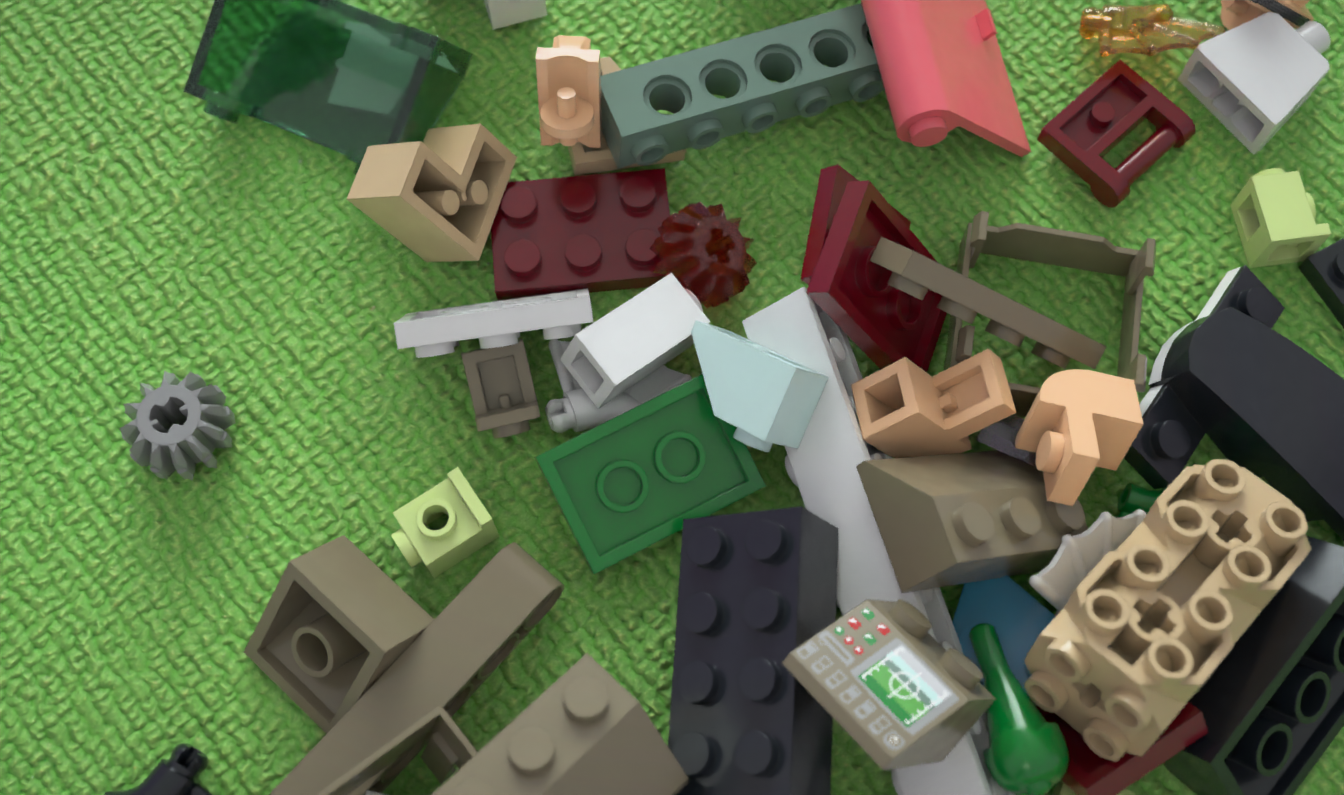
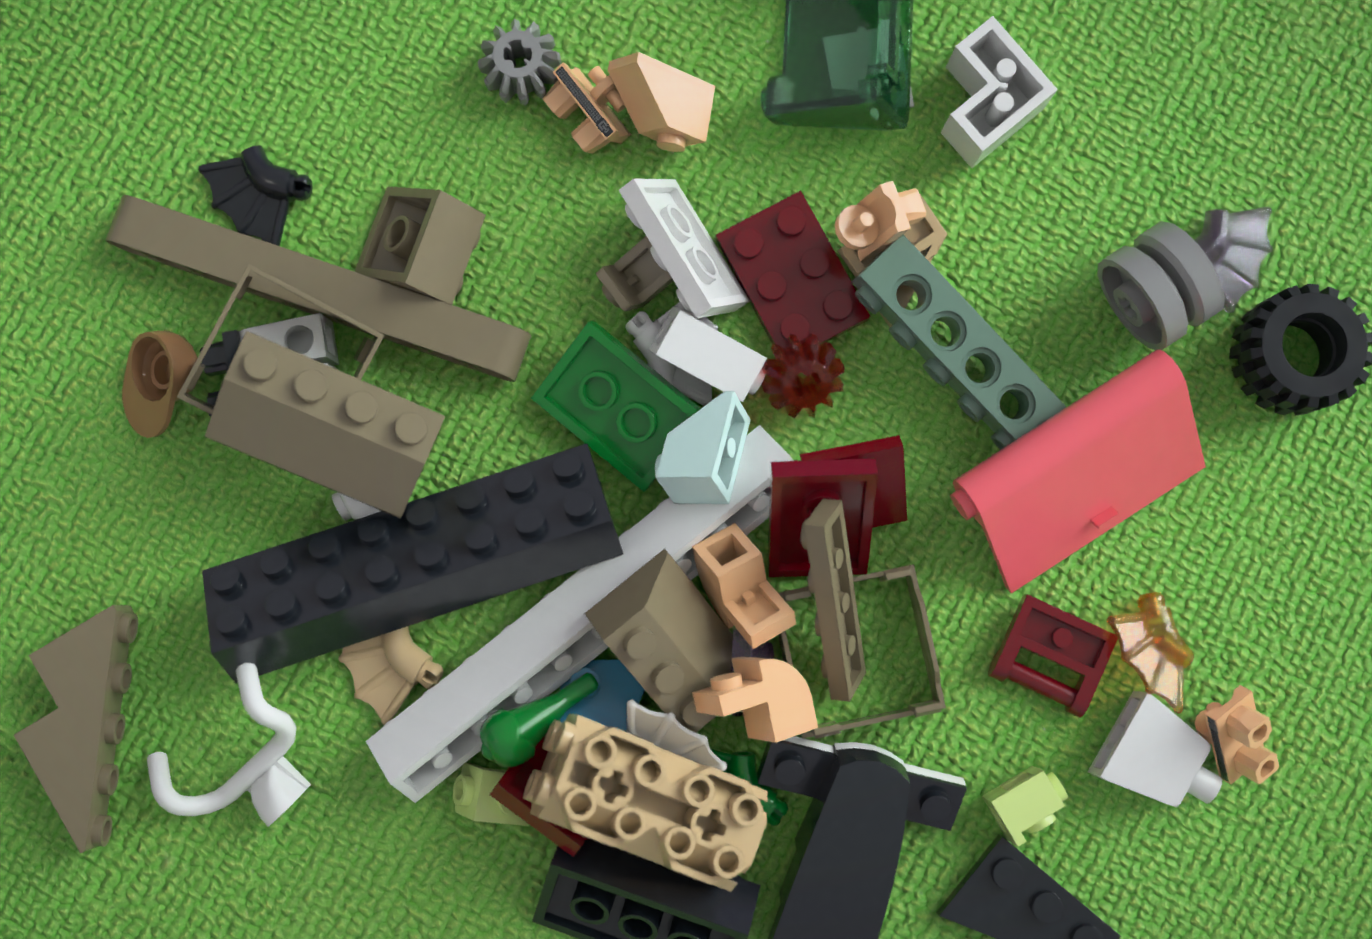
camera: 65 degrees right, 15 degrees up
tan brick [347,124,517,262] -> none
yellowish green brick [391,467,500,578] -> none
dark tan slope [782,599,996,771] -> none
none -> light nougat hips [543,62,631,154]
none -> light nougat slope [608,52,715,152]

